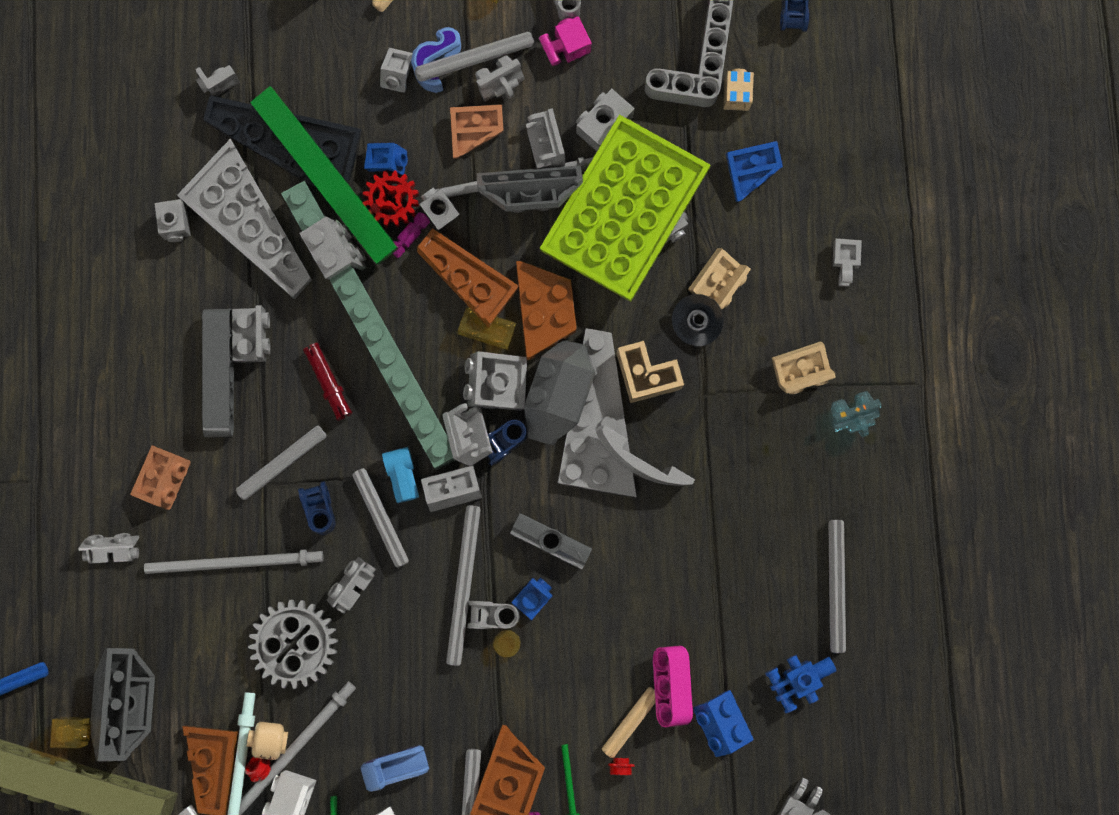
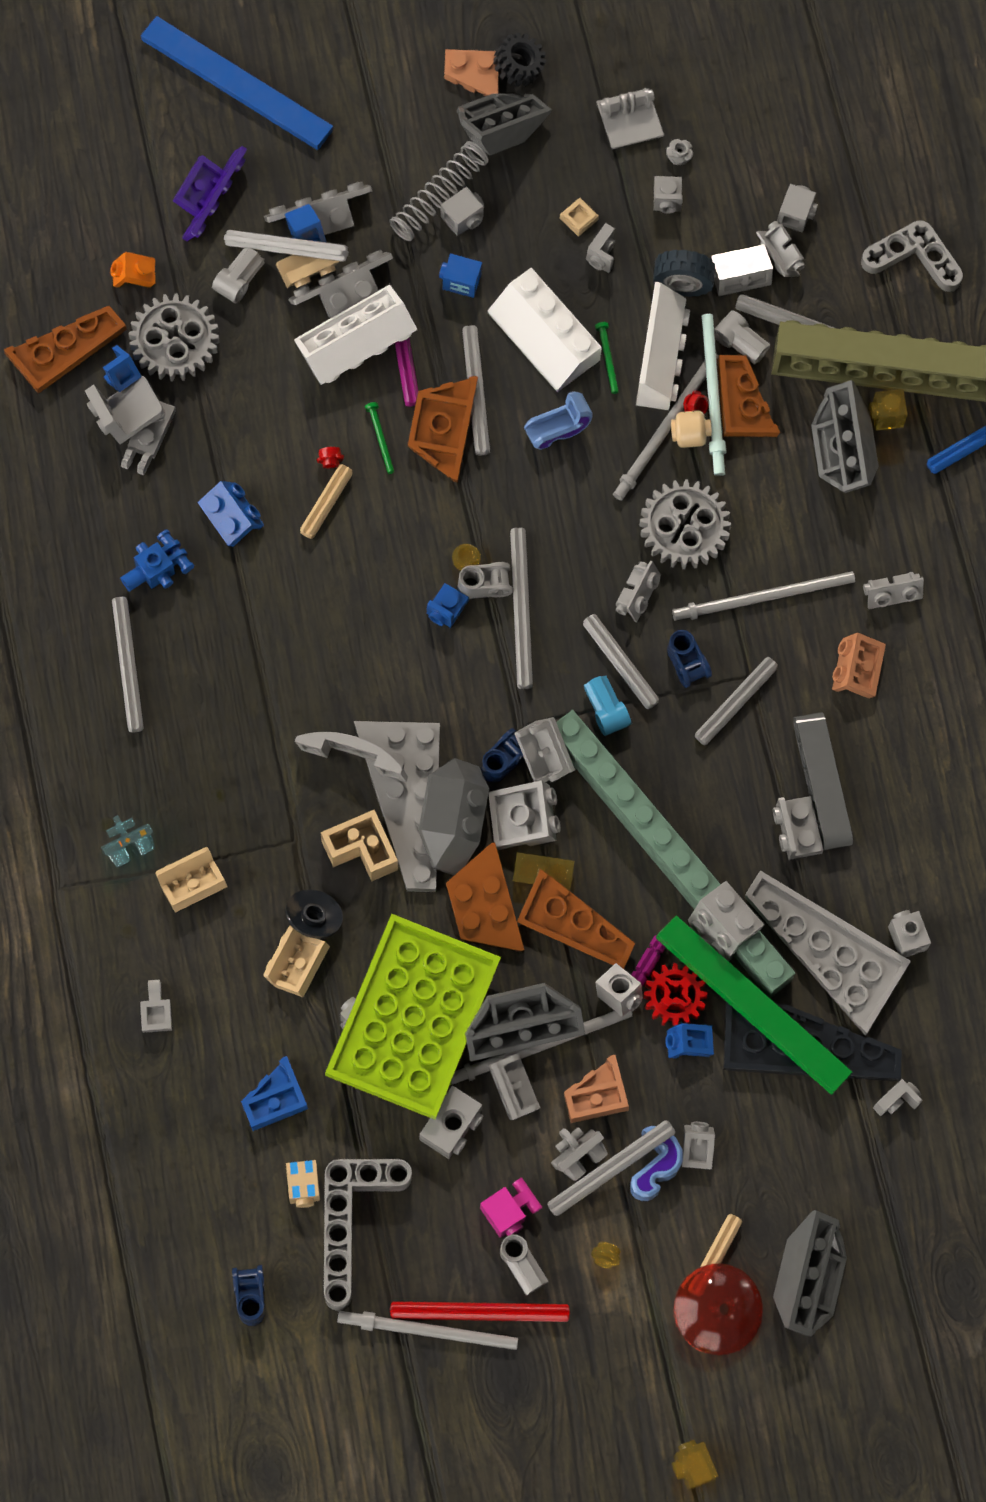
camera: 175 degrees right, 10 degrees down
dark red pin [303,343,352,421] -> none
light grey hinge [421,466,482,512] -> none
dark grey piece [510,513,592,570] -> none
dark pink beam [653,646,693,727] -> none

